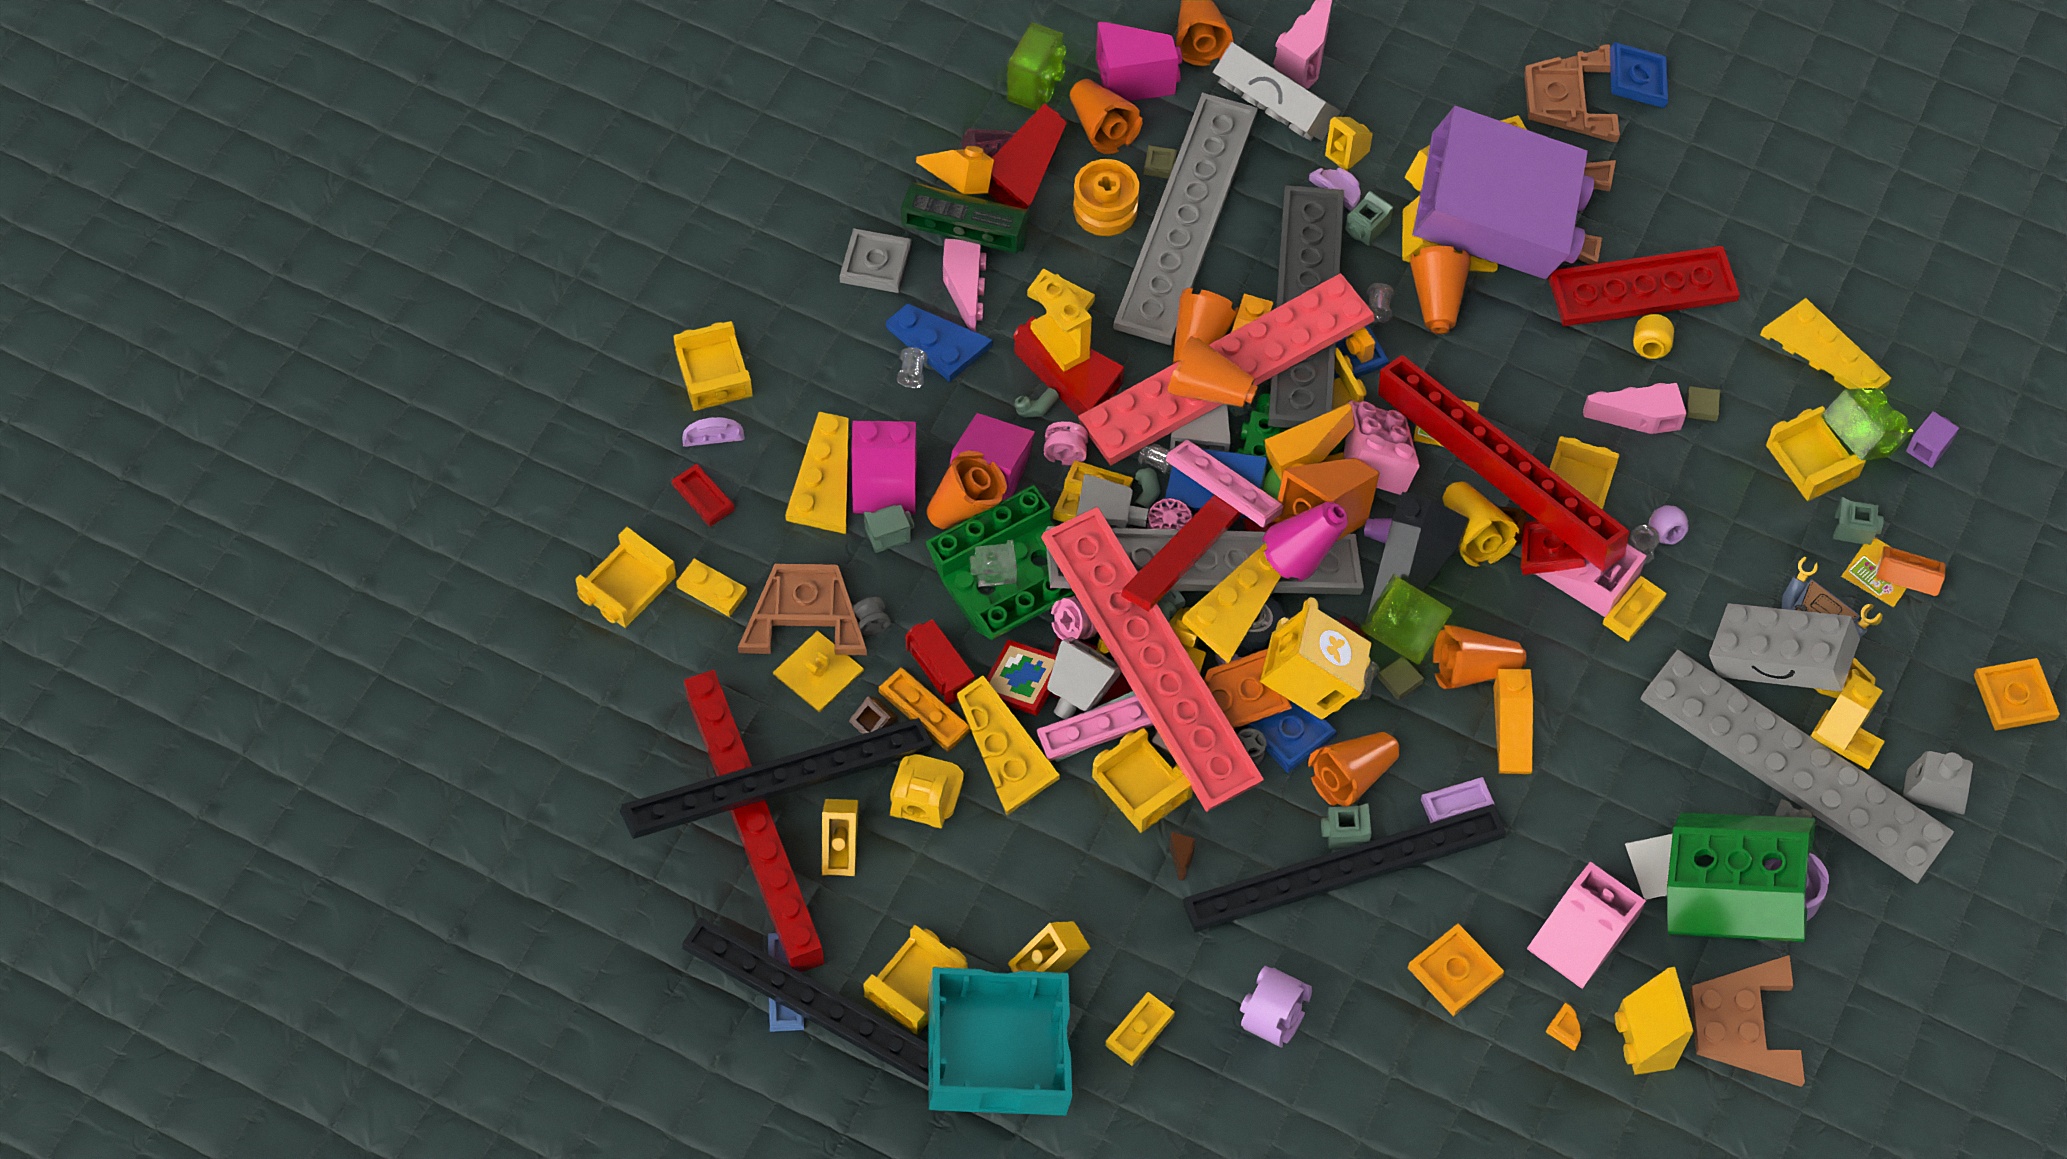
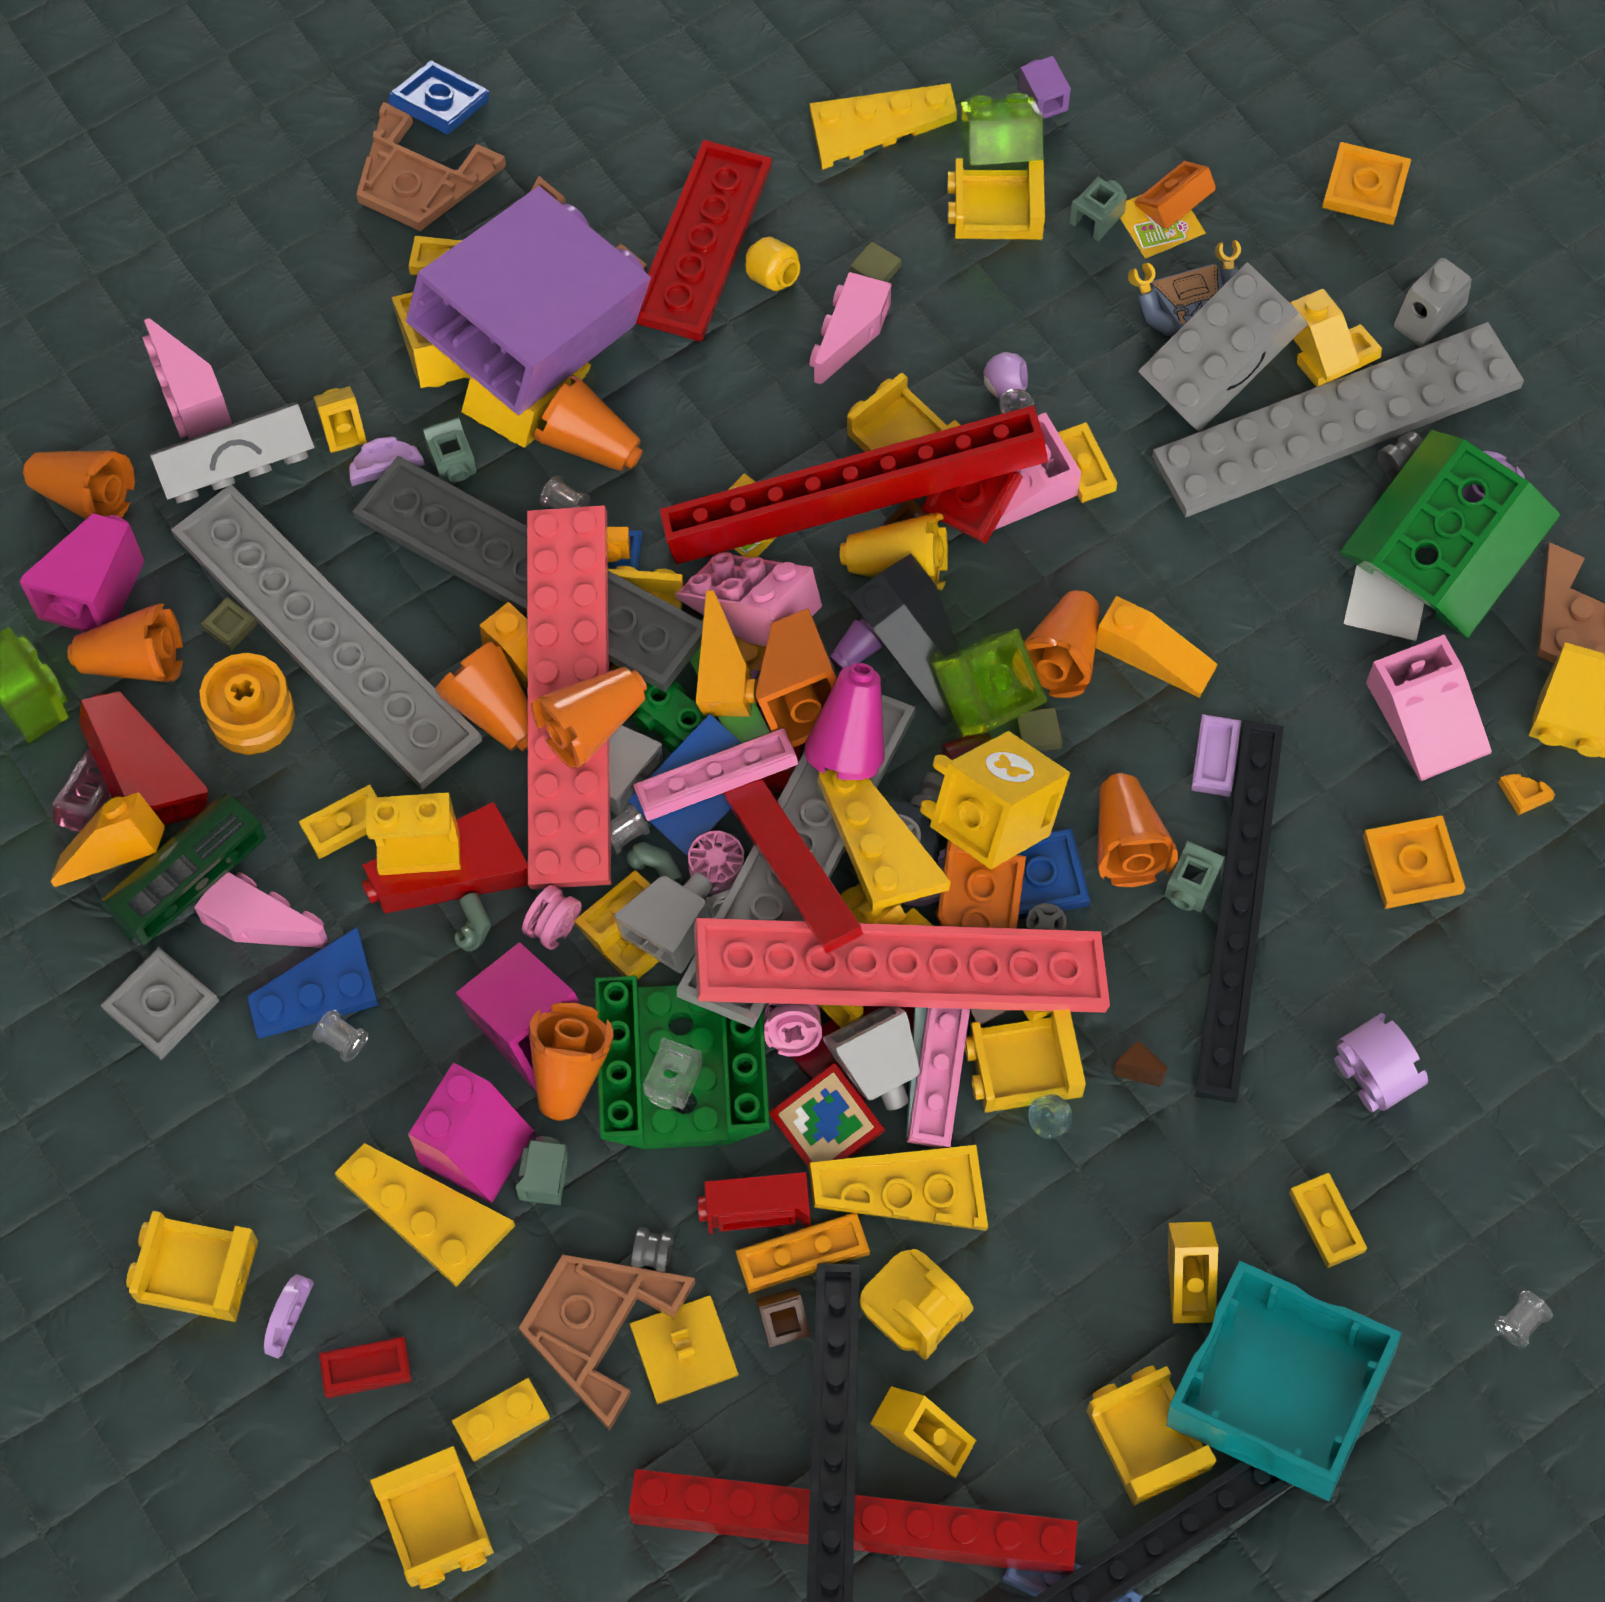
camera: 60 degrees left, 5 degrees up
none -> clear light blue tile [1028,1094,1072,1139]

